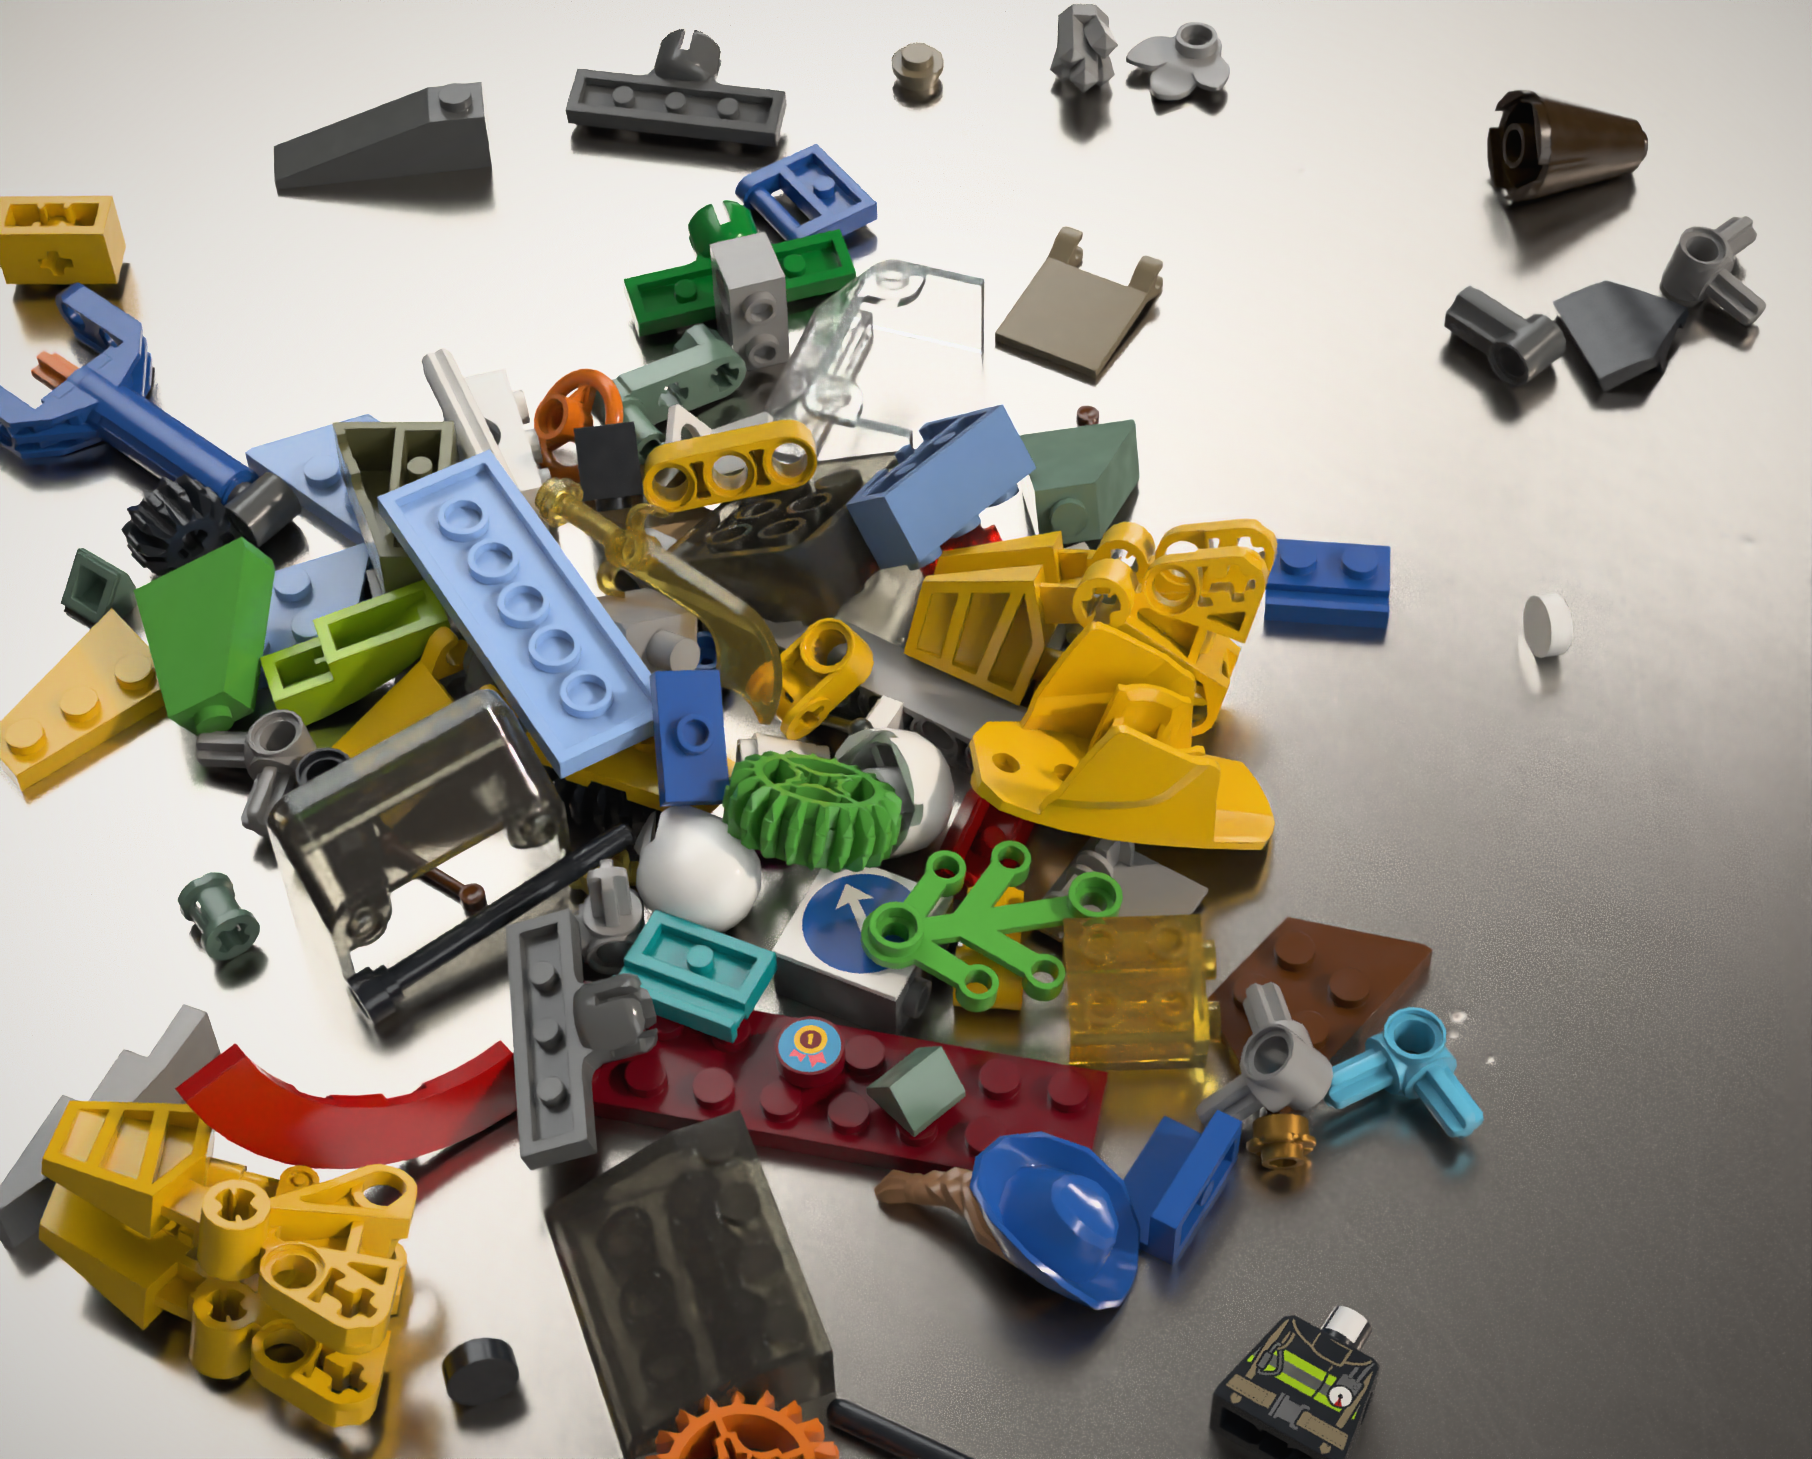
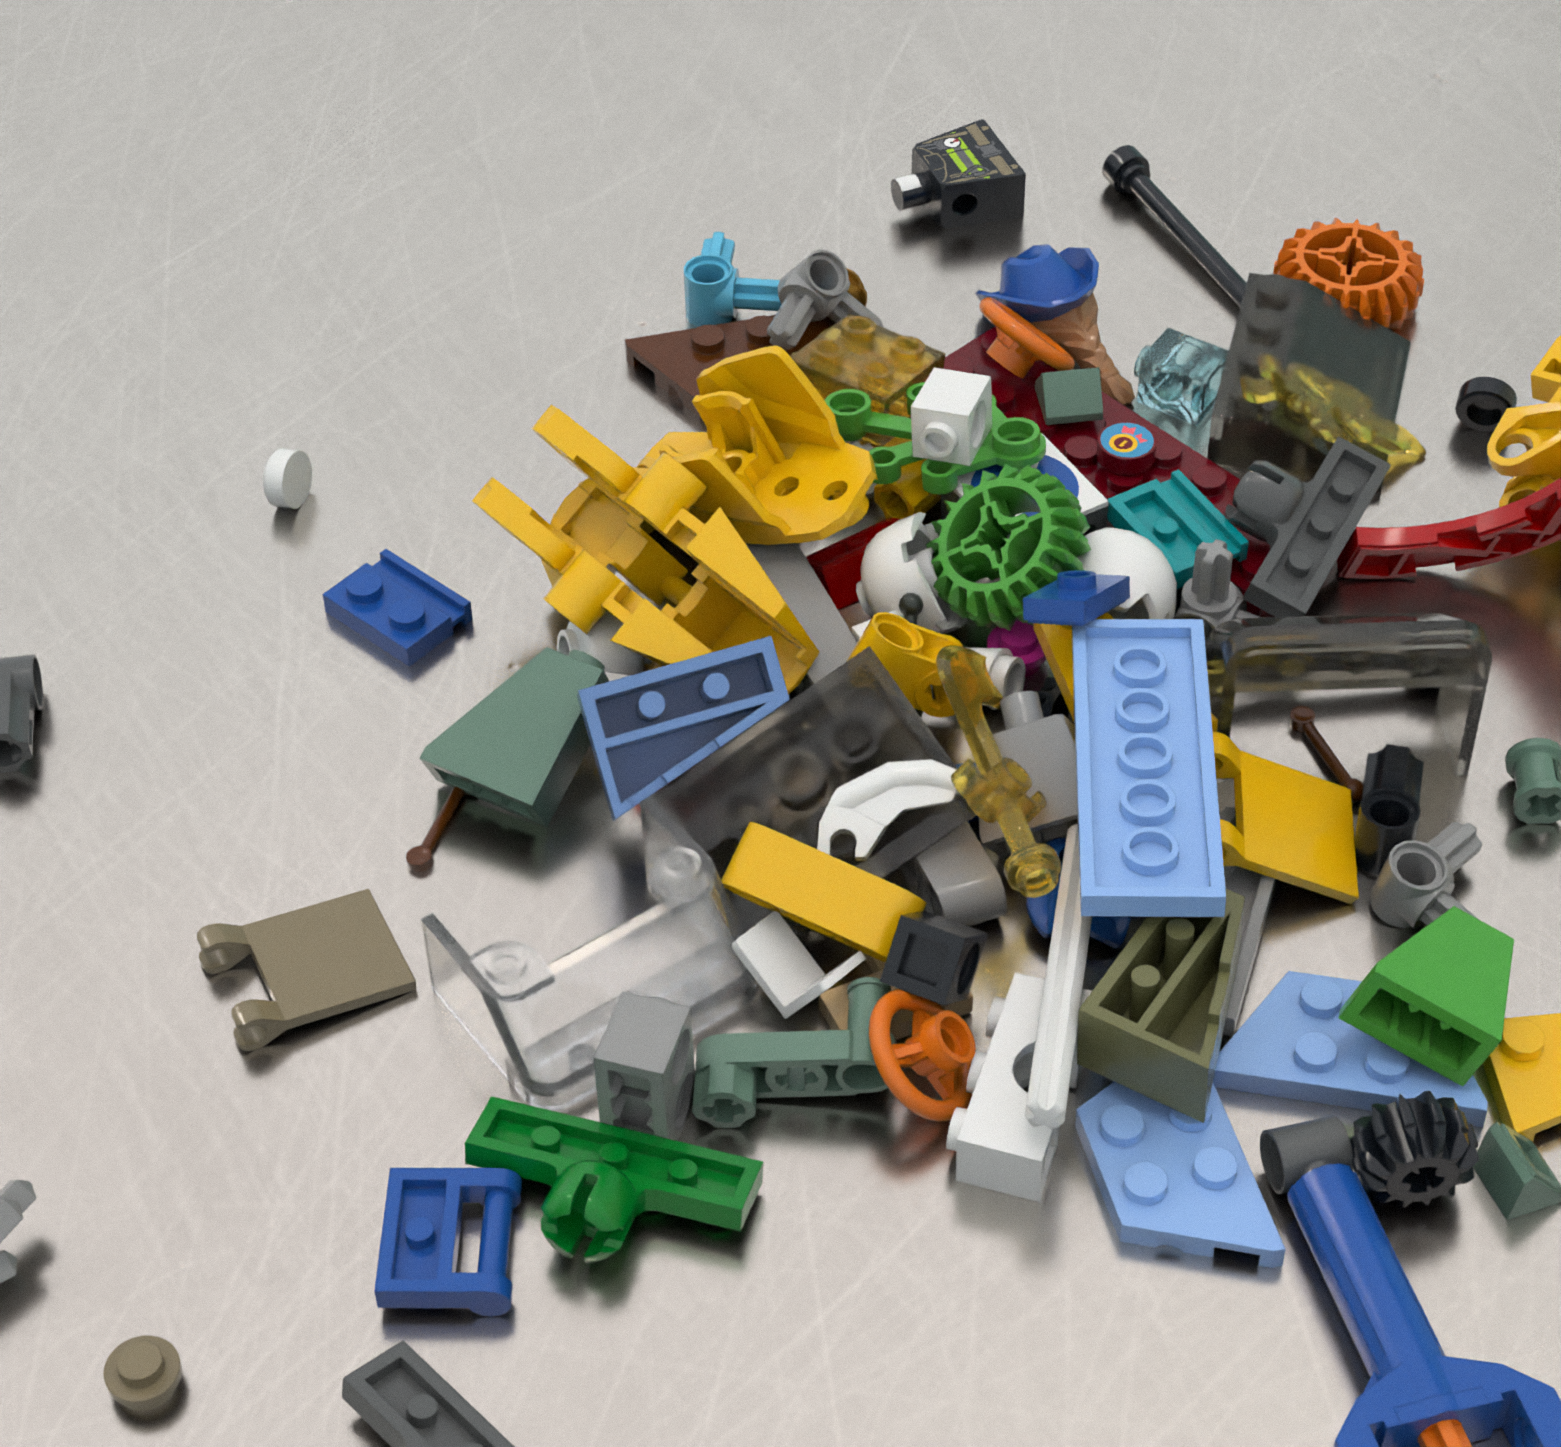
camera: 145 degrees left, 5 degrees down
lime slope [260,580,451,726] -> none
blue panel [1123,1109,1242,1265] -> none
none -> white piece [817,759,967,862]
none -> white brick [911,368,992,466]
none -> orange piece [979,297,1075,379]
none -> clear light blue brick [1134,328,1229,426]
none -> clear yellow piece [1239,354,1426,458]

